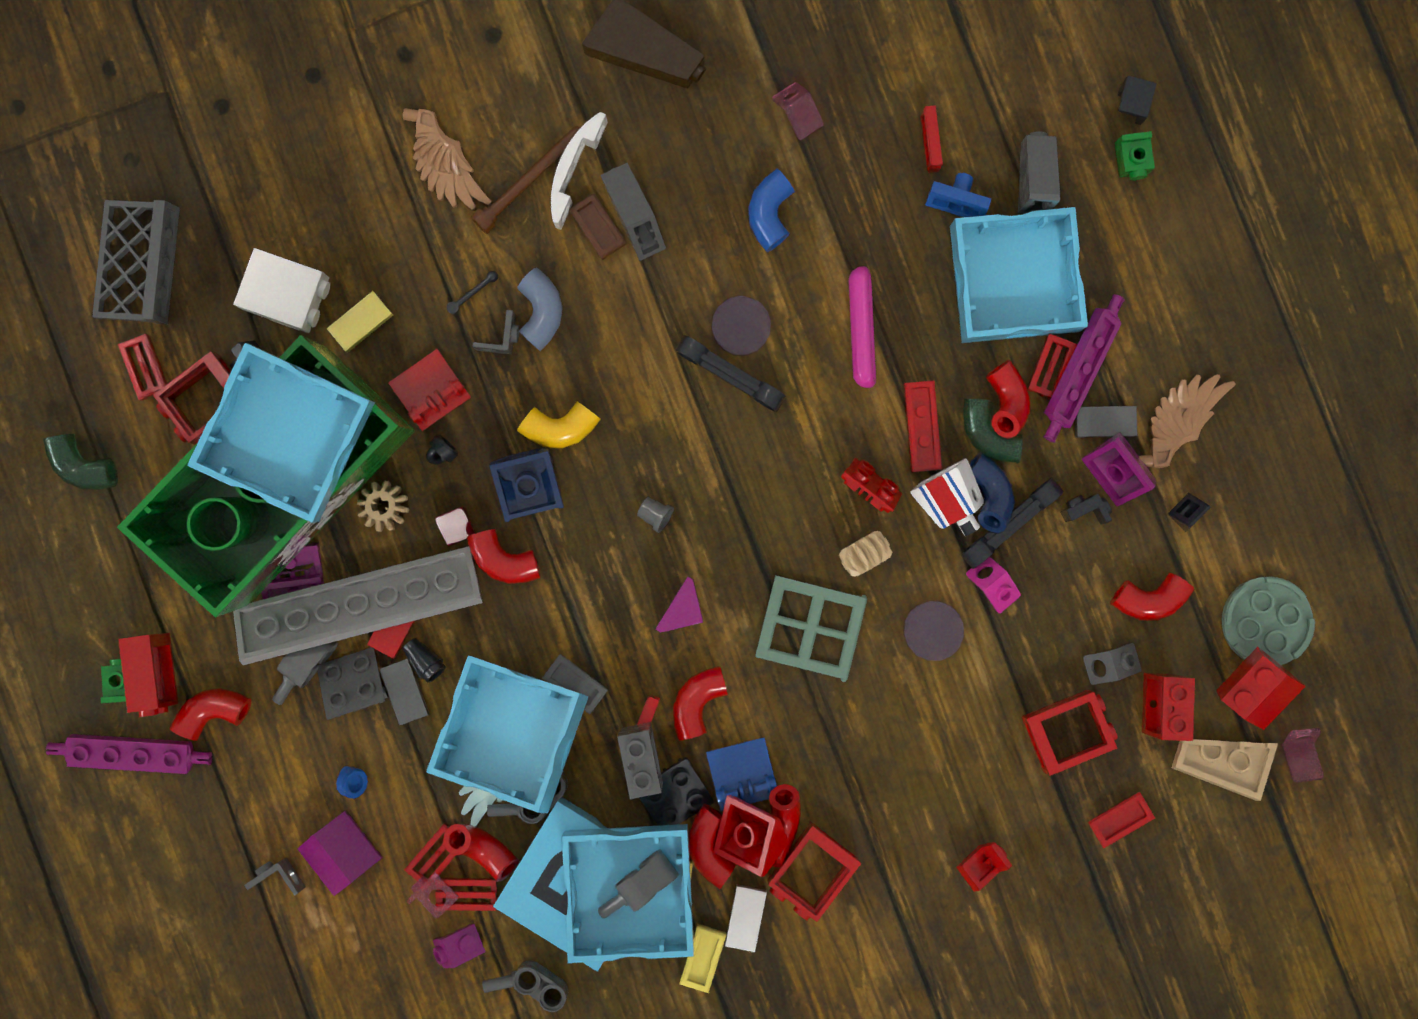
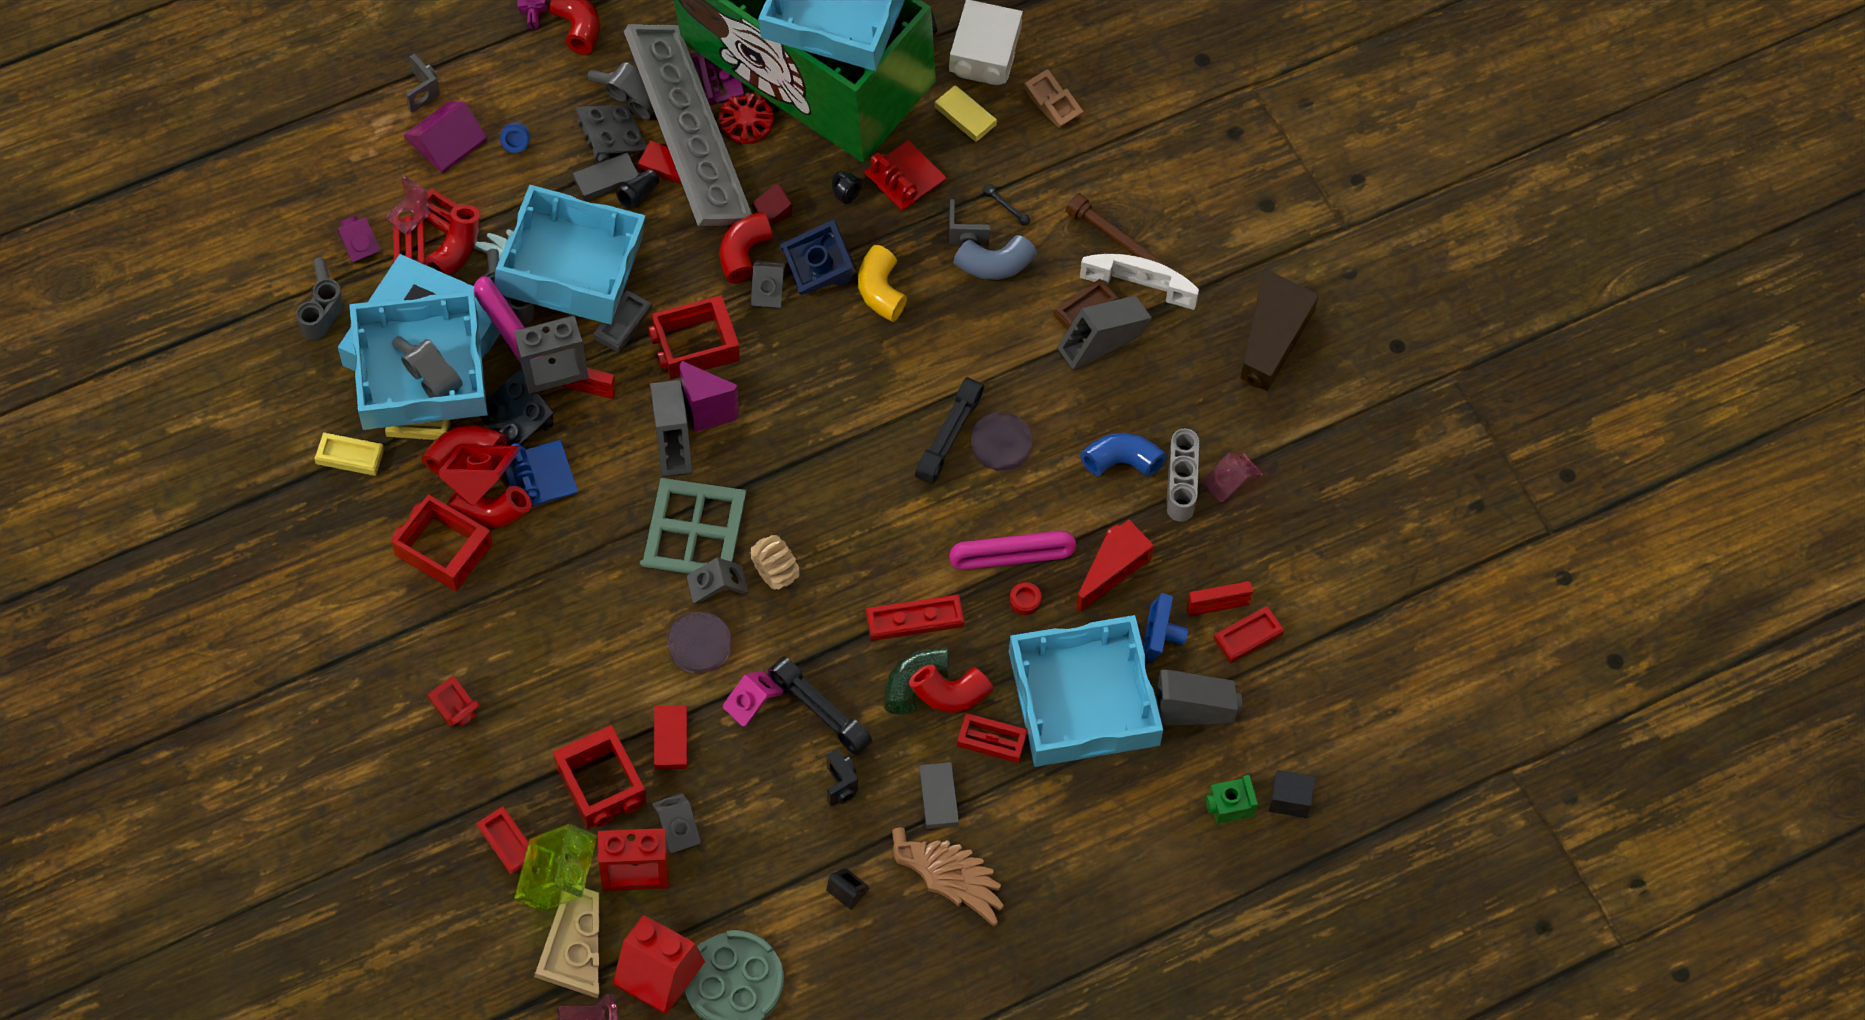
camera: 80 degrees right, 25 degrees down
tan gear [357,481,409,532] -> none
medium nougat animal [403,108,492,210] -> none
dark grey piece [637,497,674,533] -> none
red cylinder [673,666,728,740] -> none
white tile [725,884,767,952] -> none
red hinge [841,458,902,513] -> none
torso [910,458,984,536] -> none
dark blue cylinder [969,452,1015,533] -> none
magenta plate [1043,294,1125,443] -> none
magenta slope [1082,432,1156,506] -> none
red cylinder [1110,573,1195,621] -> none
none -> dark pink piece [473,276,542,362]
none -> clear neon green window [514,824,597,911]
none -> red window [648,295,740,379]
none -> dark grey slope [650,380,692,476]
none -> red tile [654,705,687,769]
none -> dark grey bracket [687,557,748,604]
none -> red wheel [719,93,774,144]
none -> dark grey bracket [751,260,786,308]
none -> red tile [1010,582,1042,615]
none -> medium nougat slope [1023,69,1083,128]
none -> red slope [1076,520,1154,612]
none -> light grey beam [1167,428,1199,522]
none -> red tile [1213,606,1285,664]

